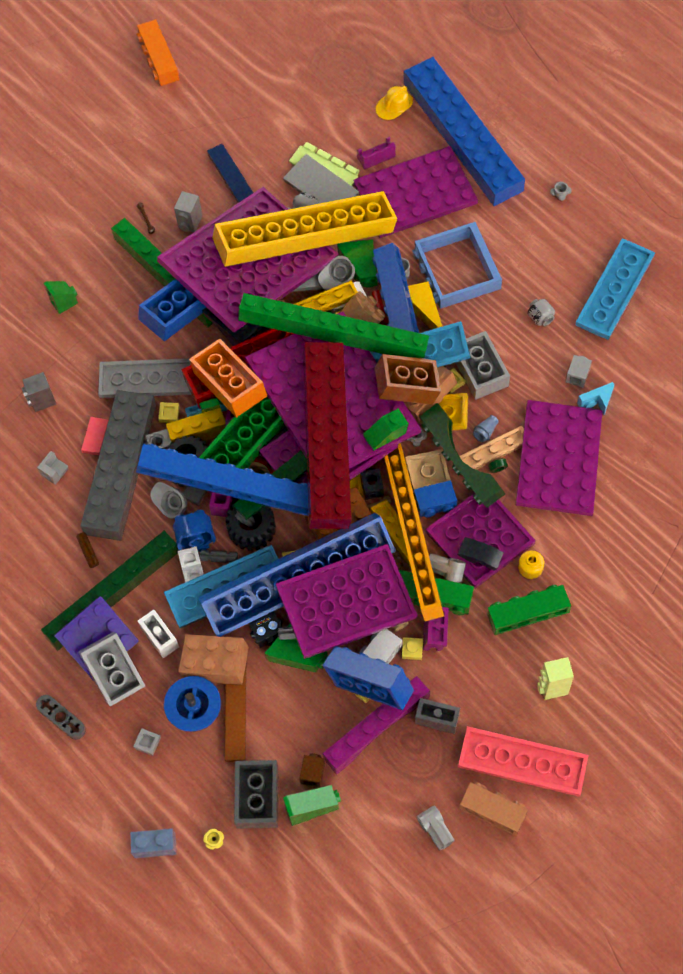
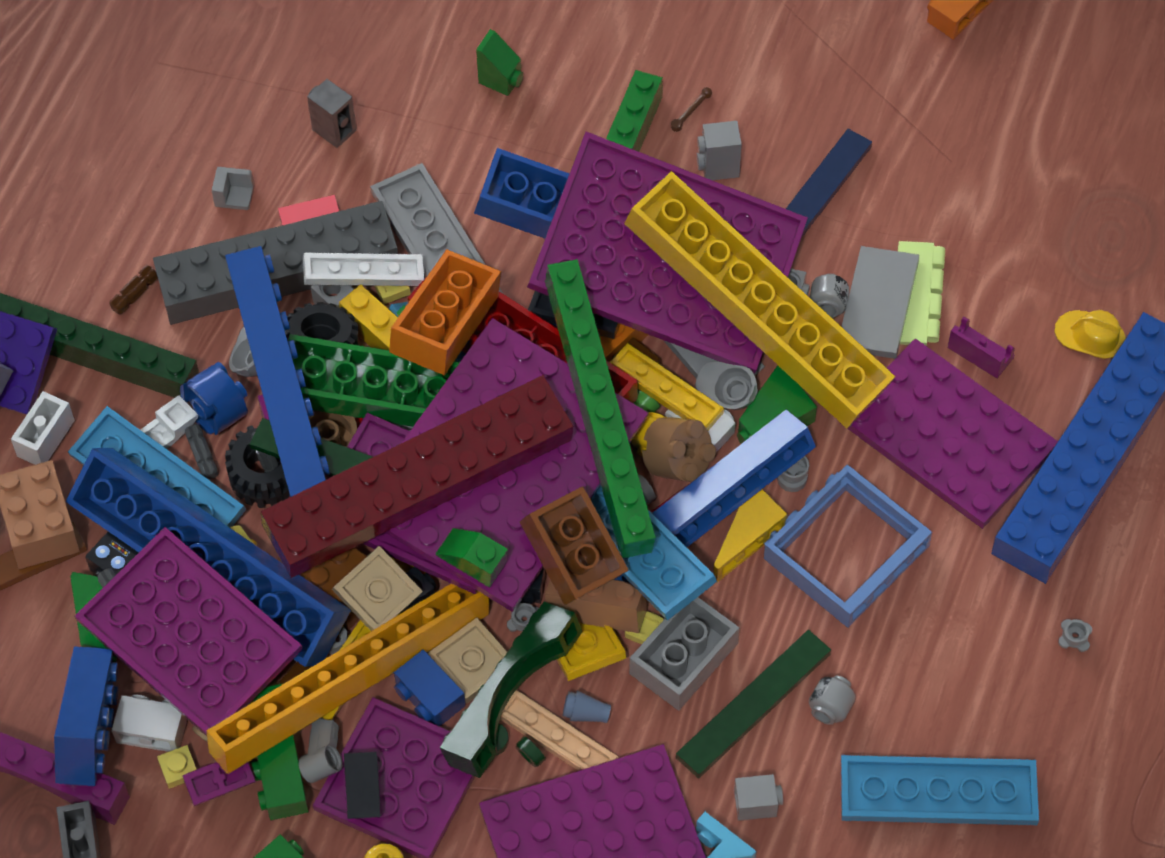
camera: 60 degrees right, 5 degrees down
none -> white plate [303,253,424,286]
none -> tan plate [332,546,423,631]
none -> dark green tile [676,630,831,779]

